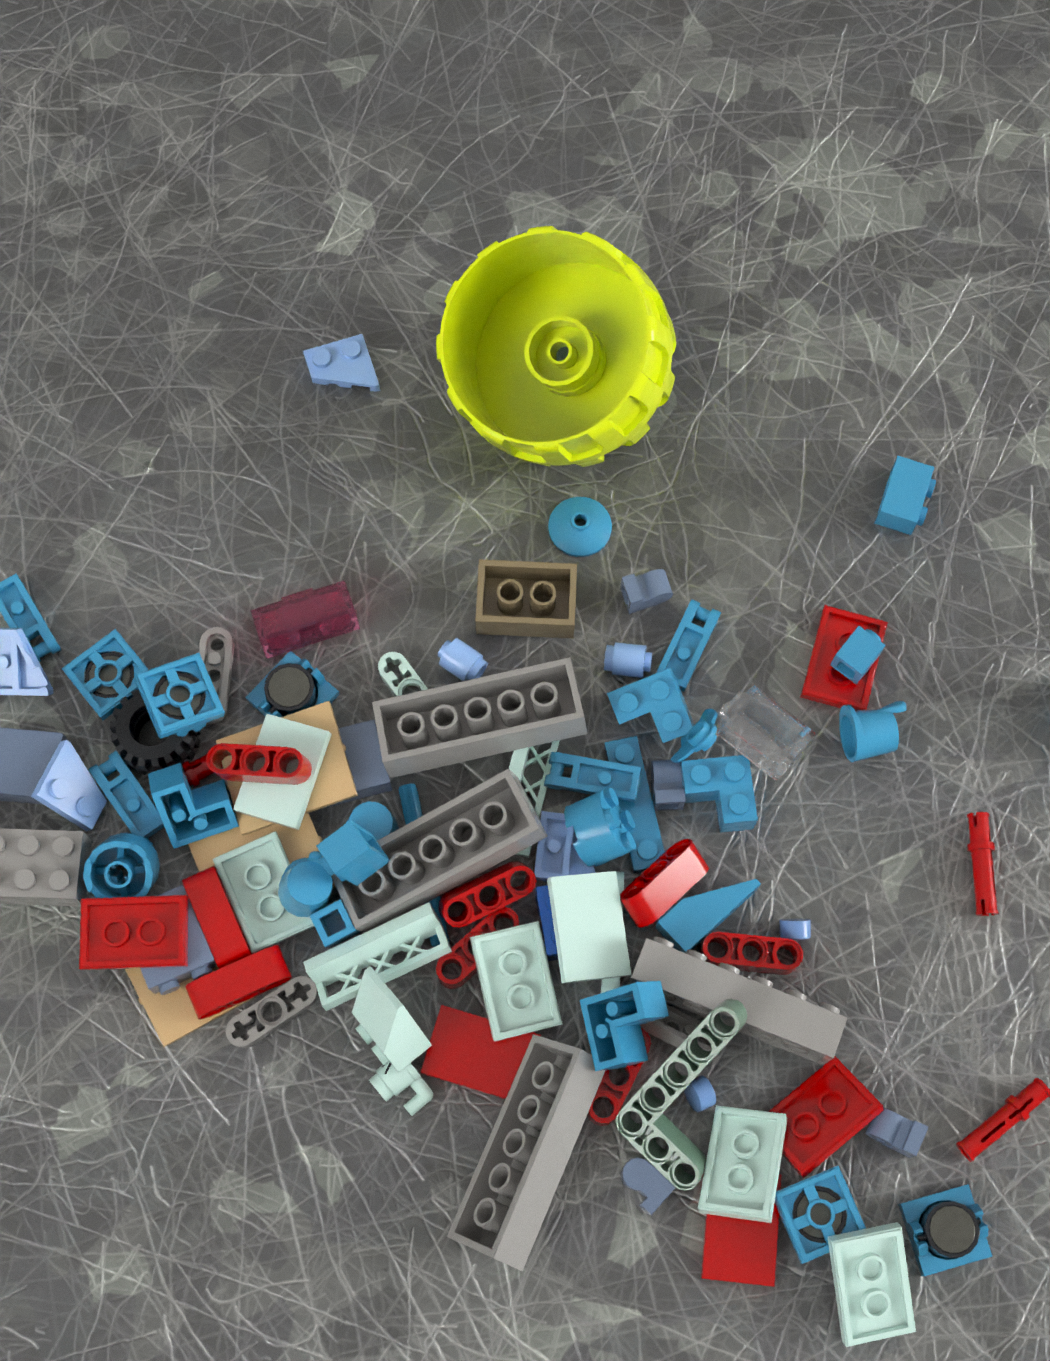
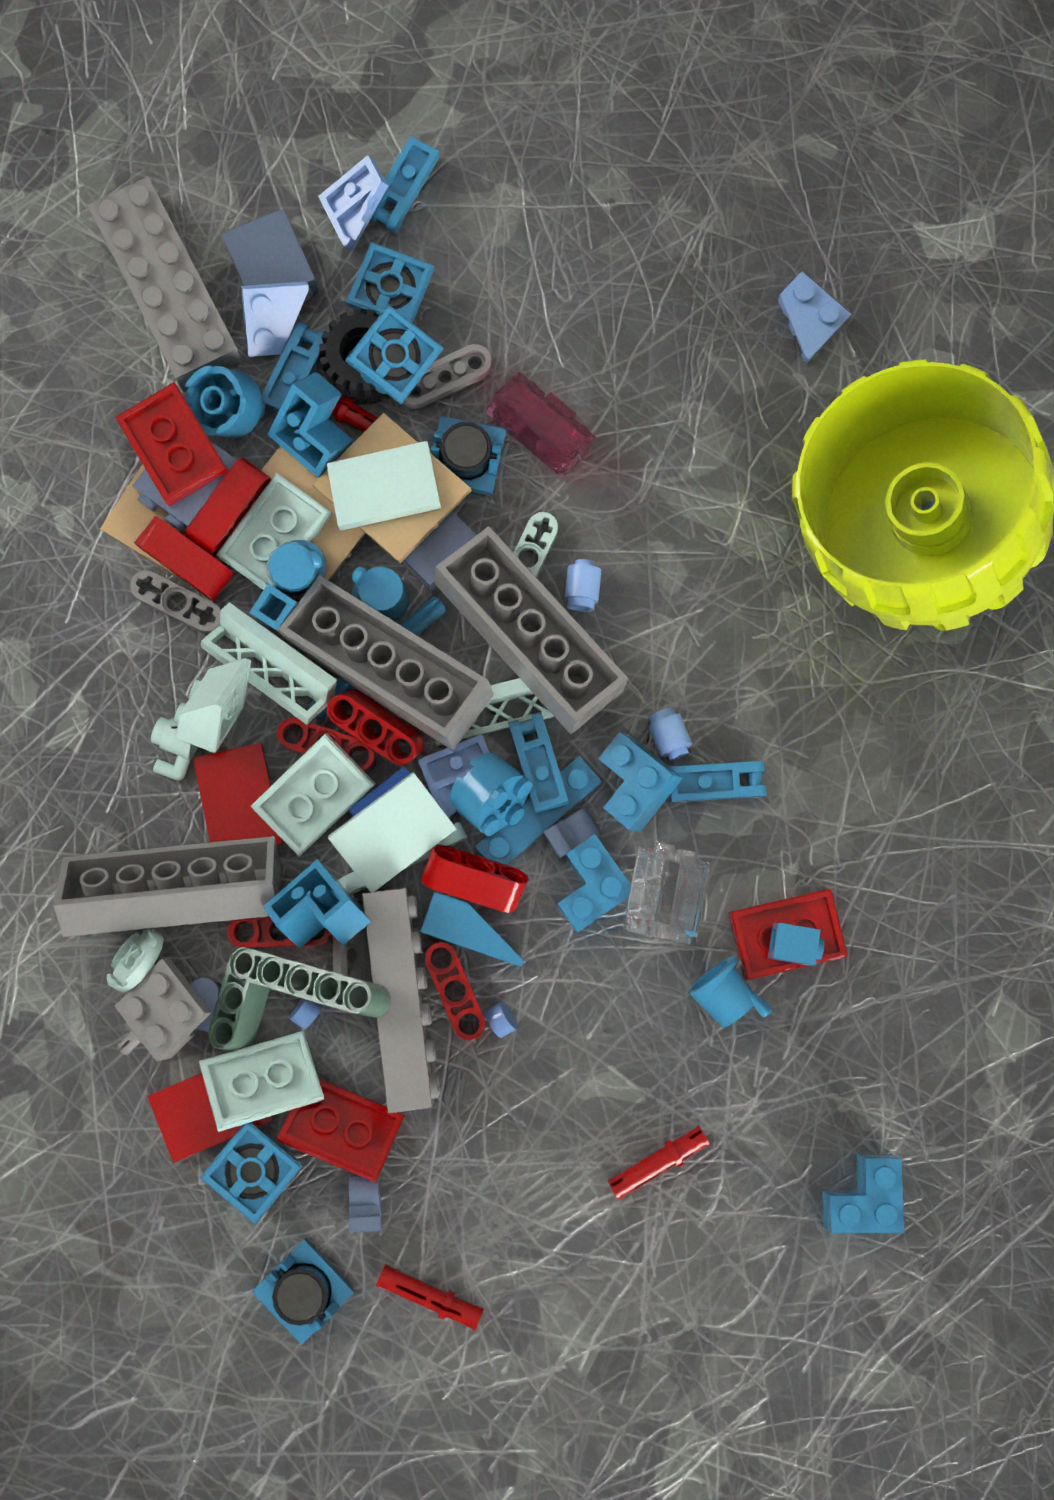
camera: 55 degrees right, 10 degrees up
red beam [206,743,312,785] -> none
dark azure brick [316,820,390,886] -> none
dark tan brick [475,559,577,639] -> none
dark azure dish [548,497,612,557] -> none
sand blue leg [620,569,673,614] -> none
dark azure plate [671,709,718,763] -> none
light aqua tile [828,1222,916,1347] -> none
dark azure brick [874,455,936,535] -> none
none -> light aqua tile [107,928,164,993]
none -> light grey plate [114,957,212,1062]

